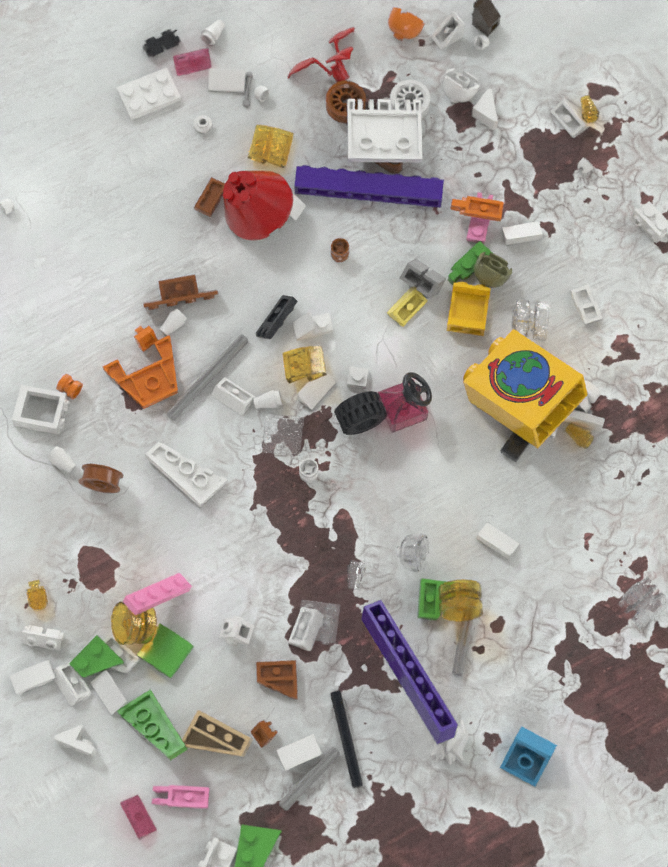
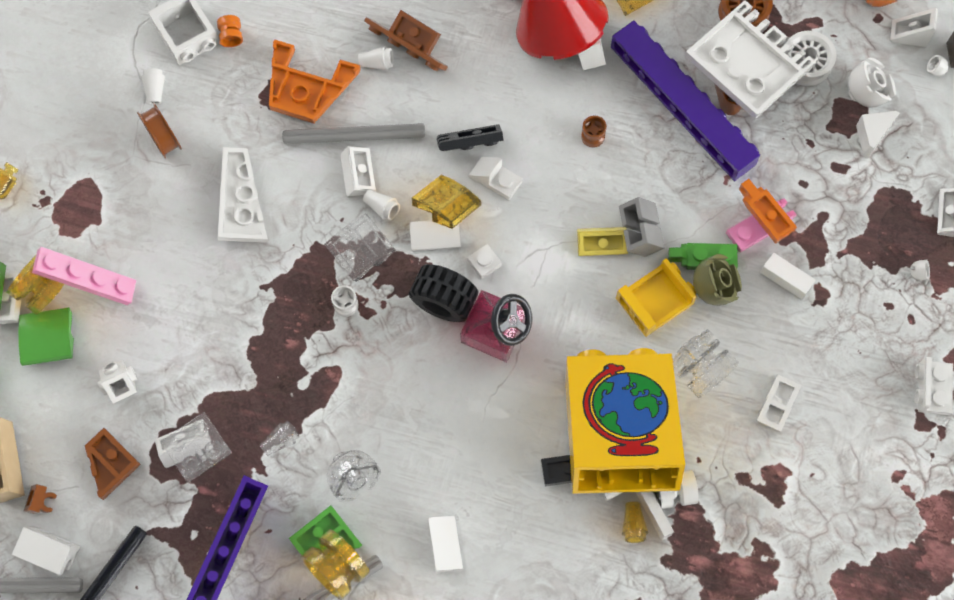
camera: 50 degrees right, 0 degrees up
orange tile [134,326,158,352] -> none

